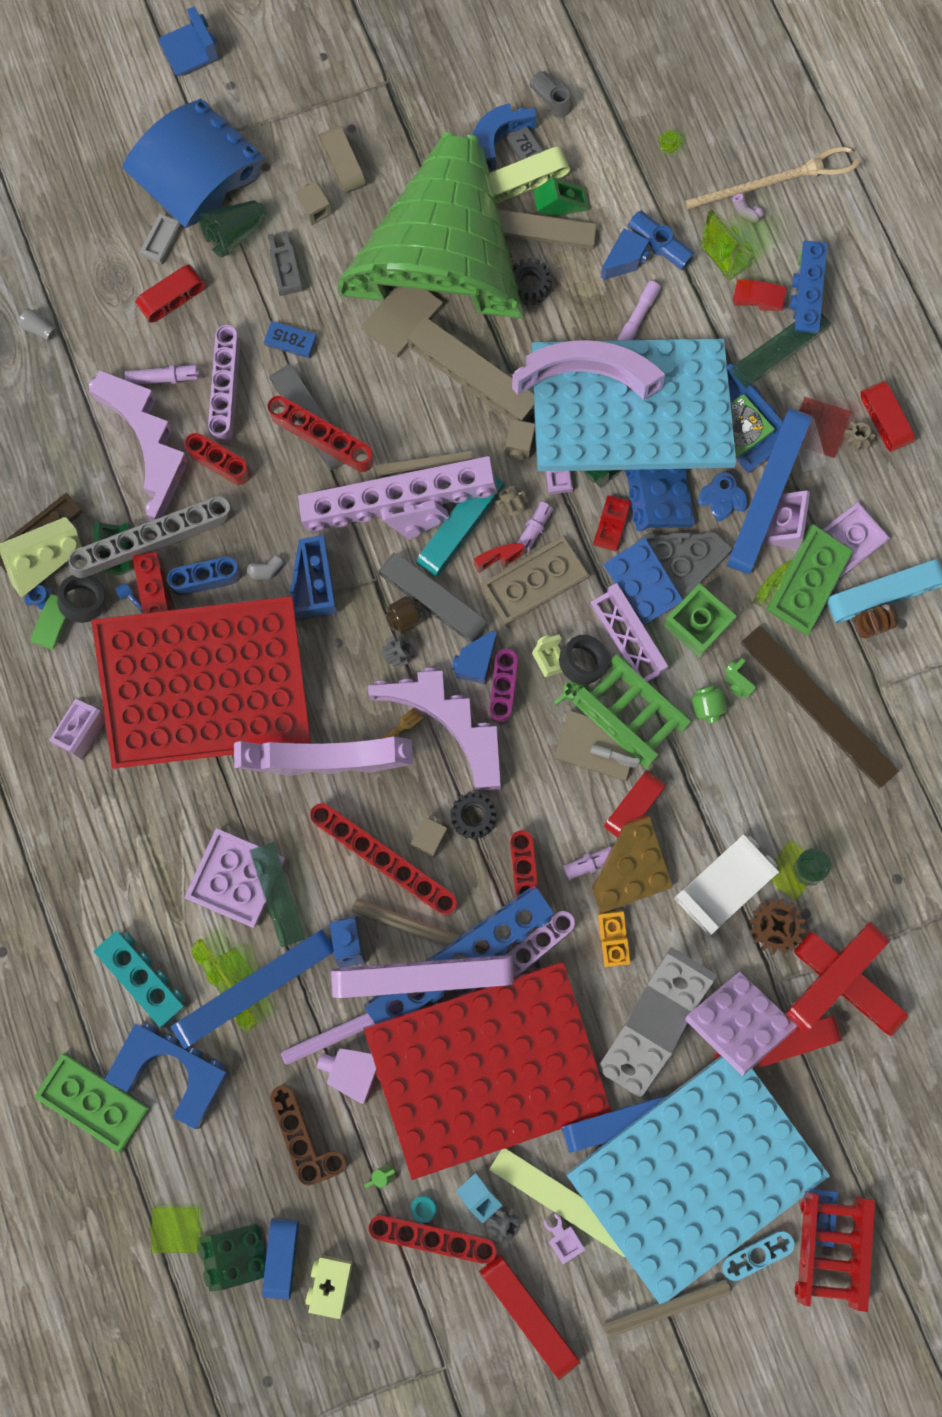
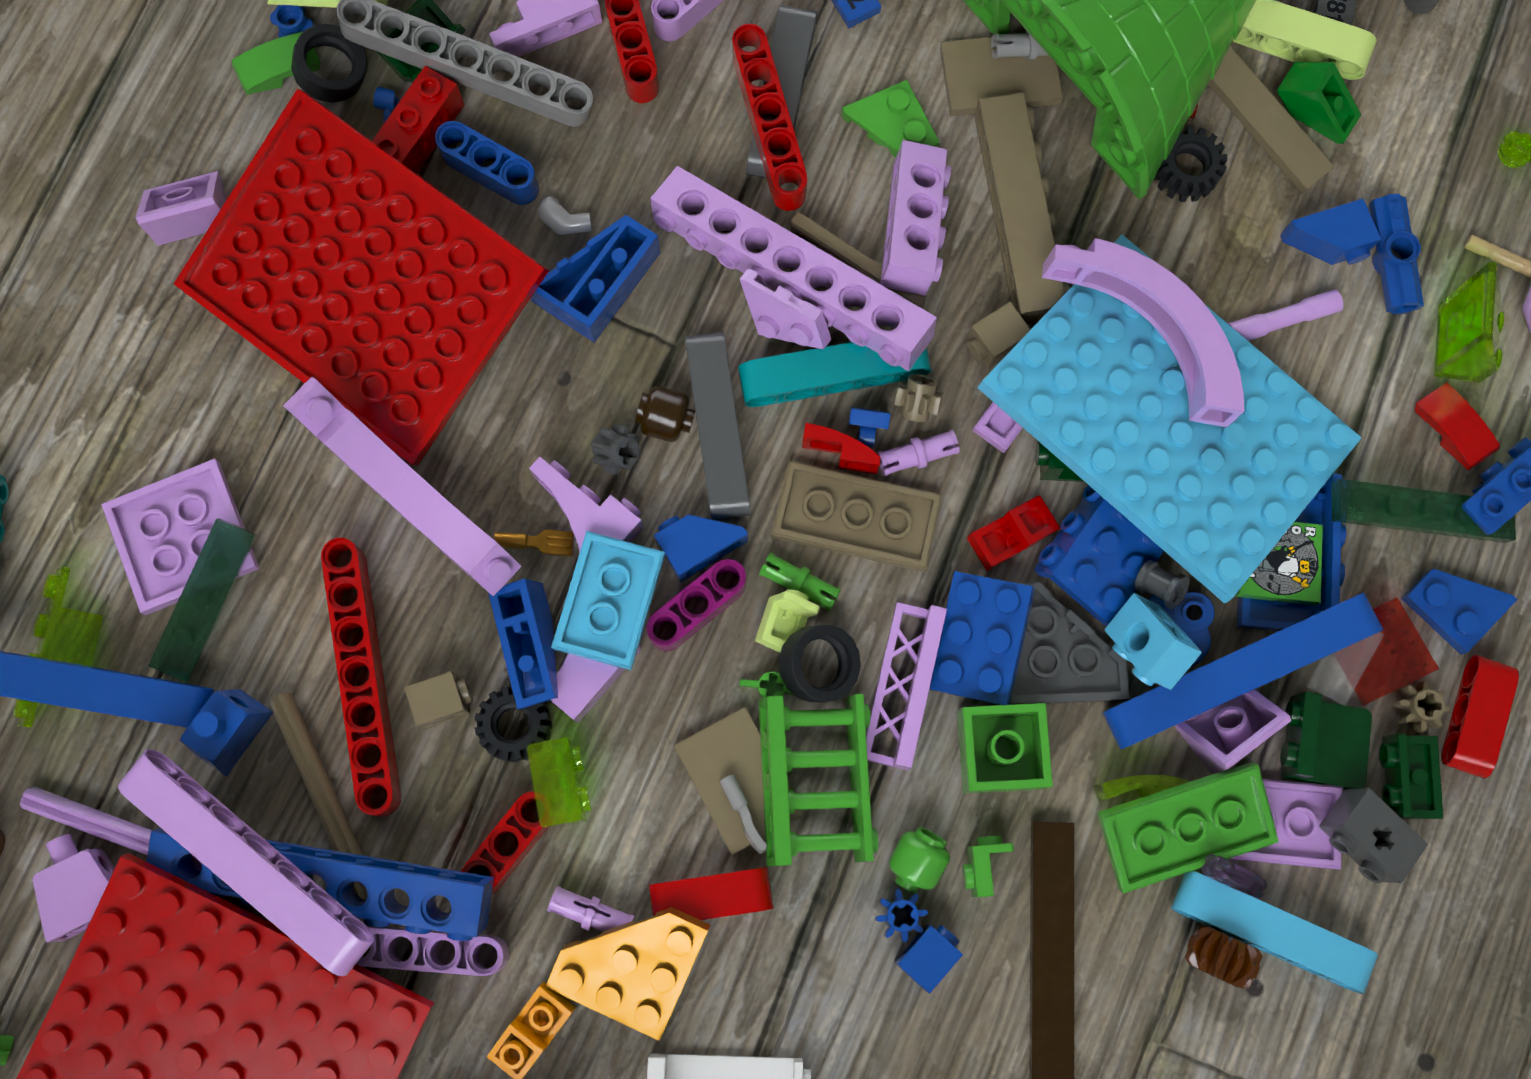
camera: 35 degrees right, 0 degrees up
none -> blue slope [488,578,558,709]
none -> clear neon green bracket [527,737,592,828]
none -> medium azure tile [551,531,665,671]
none -> bright green pin [759,552,841,612]
none -> bright green wing [841,80,940,157]
none -> blue tile [849,407,891,447]
none -> blue gear [875,889,928,943]
none -> lavender brick [880,140,951,296]
none -> blue brick [894,925,963,994]
none -> light grey pin [991,30,1049,60]
none -> medium azure brick [1104,593,1202,690]
none -> dark grey bush [1135,560,1190,609]
none -> clear purple axle [1202,854,1267,899]
none -> dark green bracket [1280,692,1372,789]
none -> dark grey brick [1318,788,1428,883]
none -> dark green bracket [1379,733,1444,819]
none -> blue wing [1401,569,1518,655]

